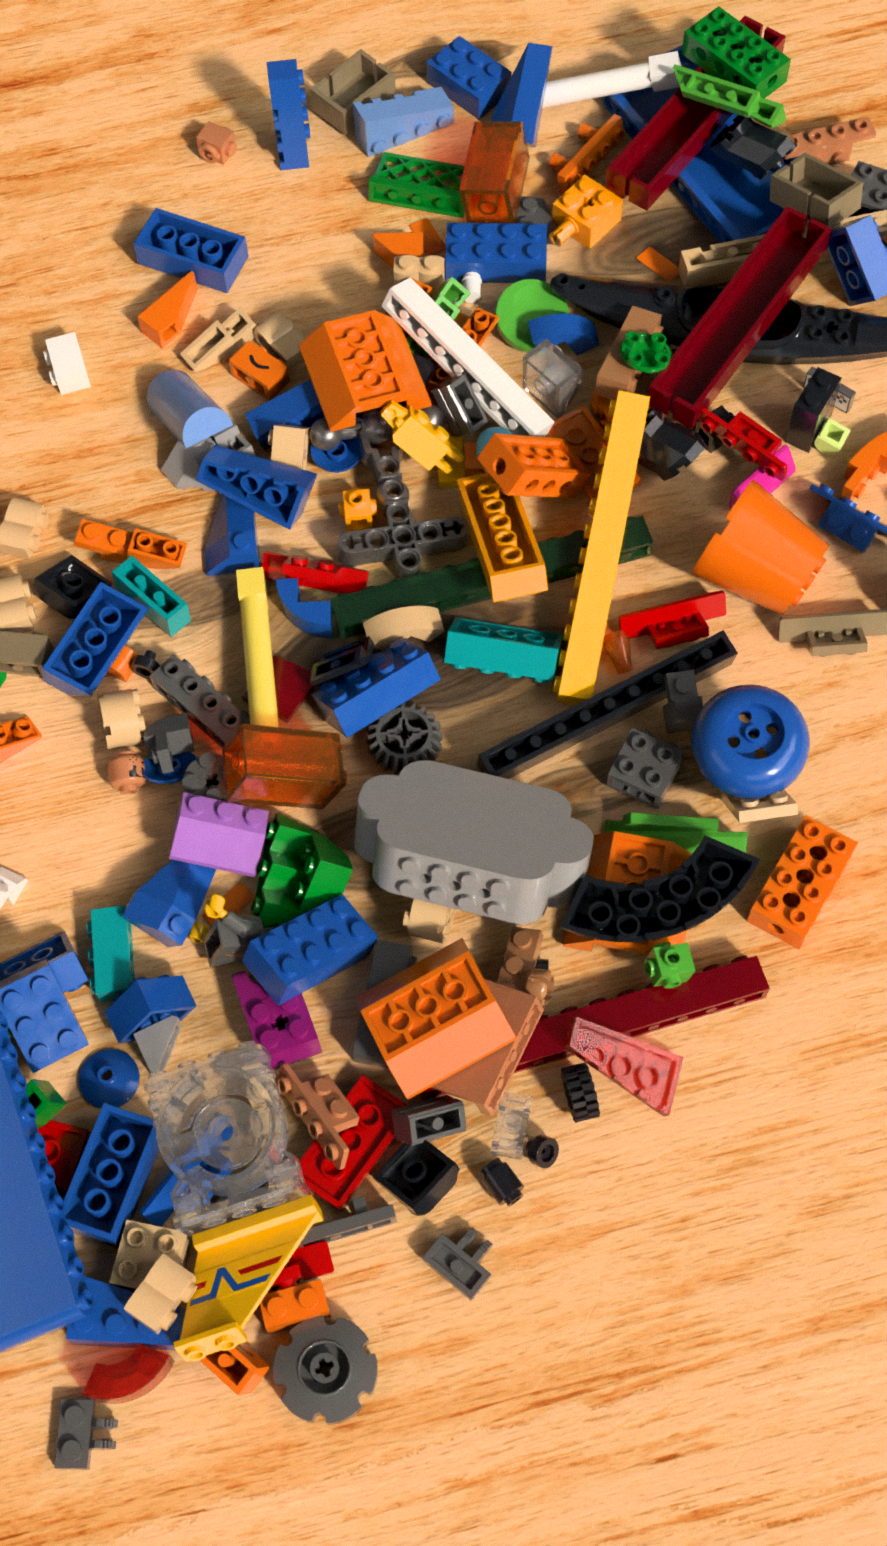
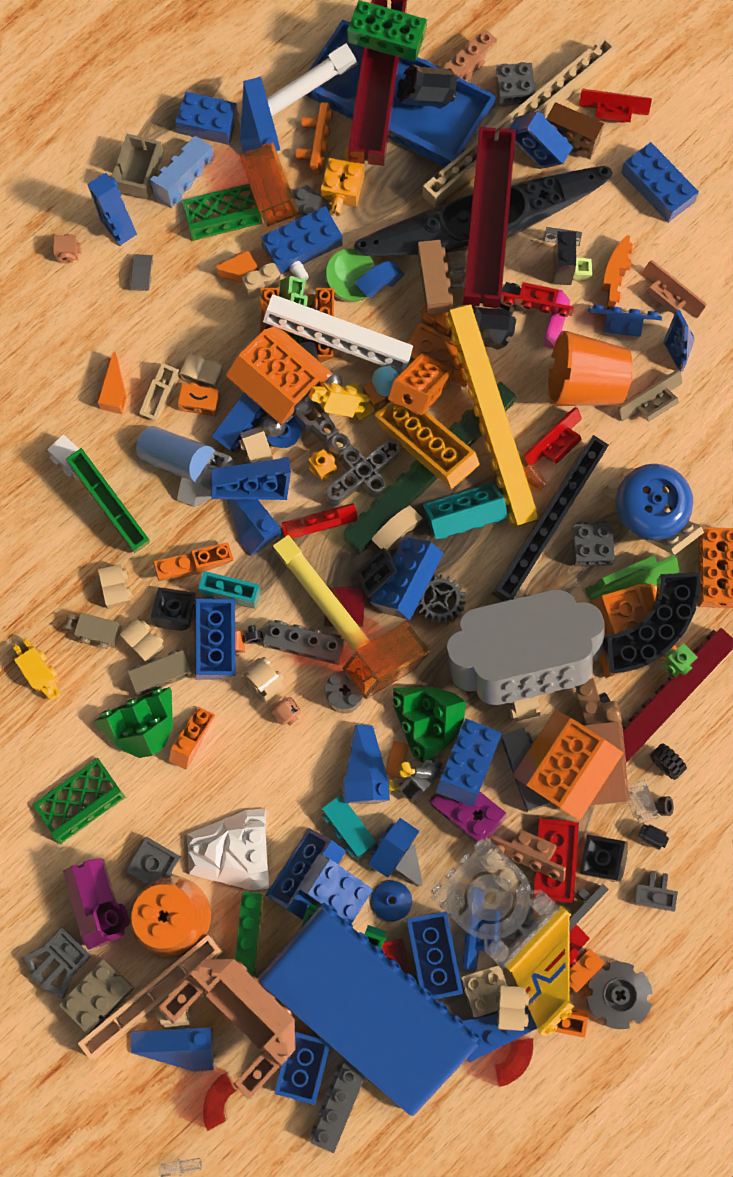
camera: 30 degrees left, 10 degrees up
dark grey hinge [54,1399,118,1470] -> none
blue brick [133,208,249,293] -> none
blue dish [142,752,197,784] -> none
dark grey brick [144,713,194,774] -> none
slope [169,792,269,877] -> none
blue brick [276,578,333,638] -> none
brick [392,1095,466,1146] -> none
orange sticker [410,218,446,255] -> none
dark grey brick [431,374,489,437] -> none
clear slope [523,339,583,418] -> none
clear red wing [564,1016,684,1117] -> none
green dish [620,331,672,373] -> none
orange sticker [637,247,679,282] -> none
dark grey brick [662,670,703,734] -> none
bright green wedge [673,64,786,128] -> none
dark tan piece [770,153,863,228] -> none
none -> green brick [66,447,150,554]
none -> dark grey slope [131,254,153,291]

